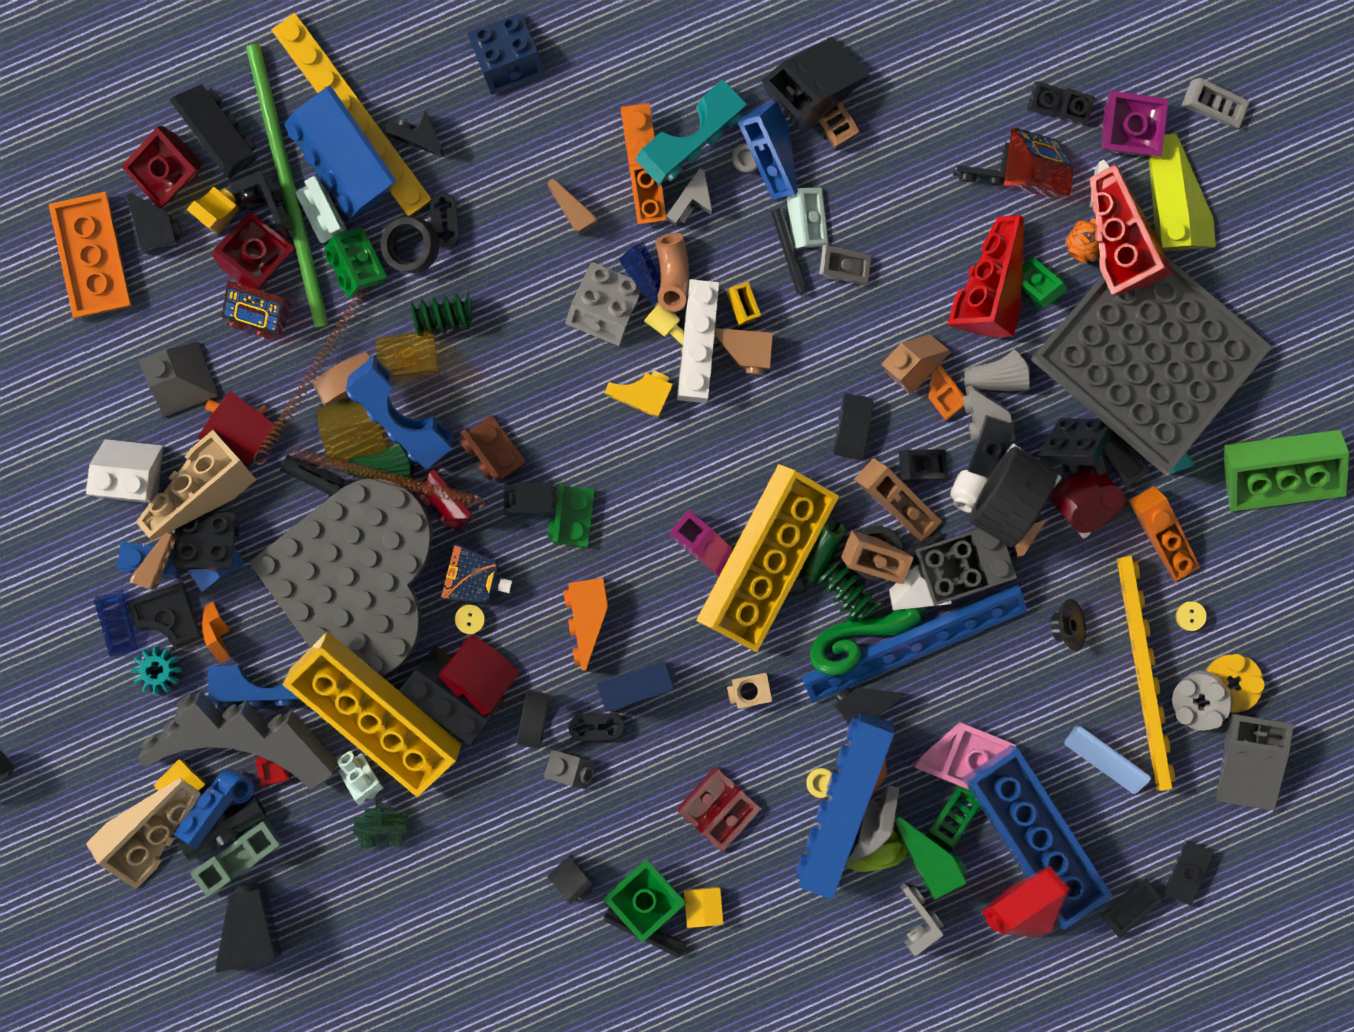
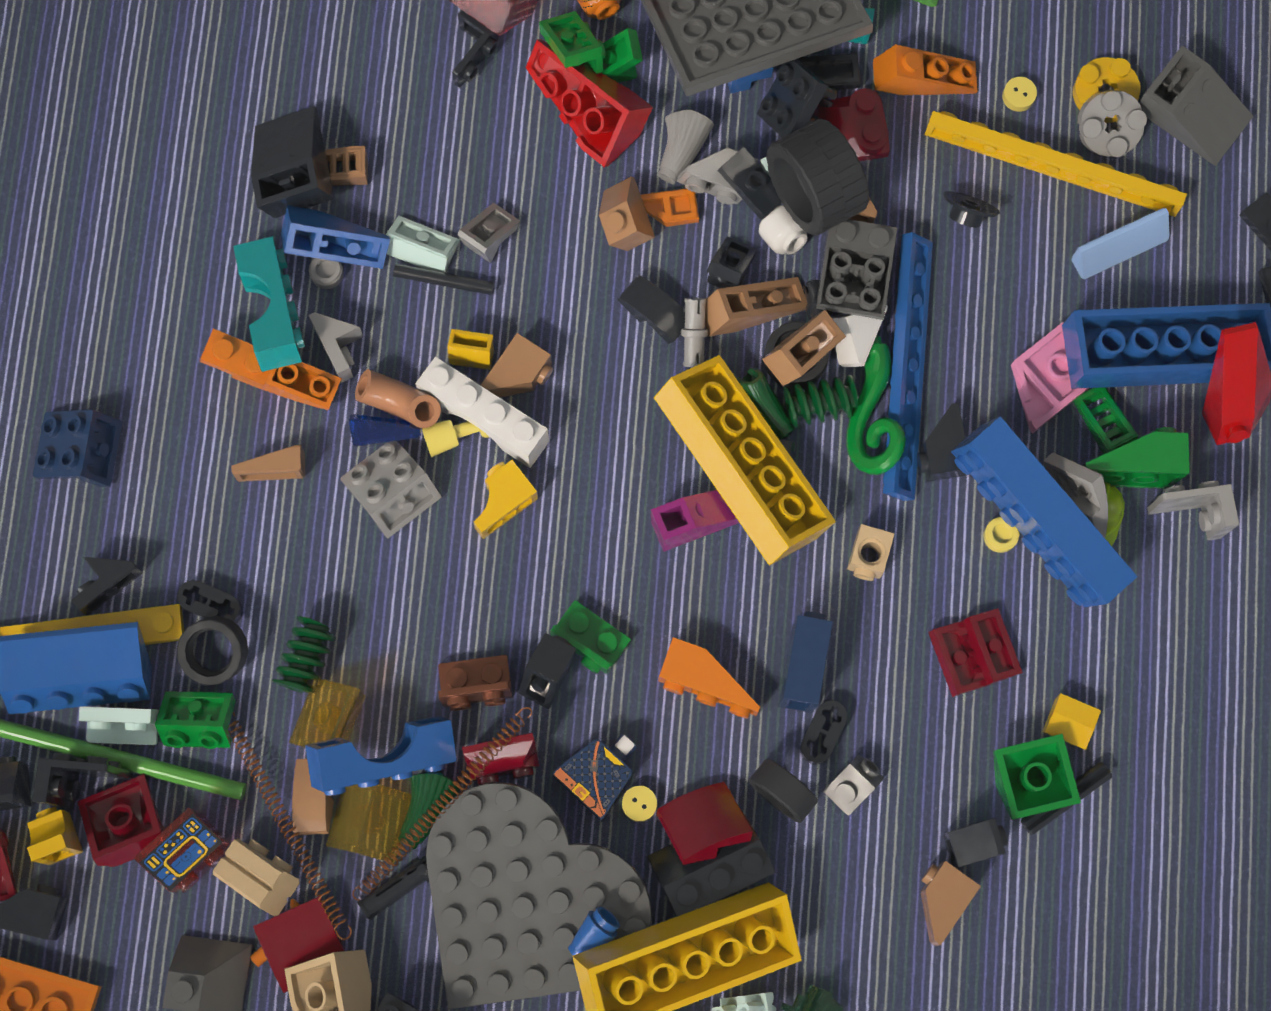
camera: 65 degrees left, 10 degrees down
none -> tan brick [213,838,300,917]
none -> green bracket [539,11,606,74]
none -> blue cone [568,907,620,955]
none -> light grey pin [681,298,708,367]
none -> medium nougat slope [920,861,981,946]

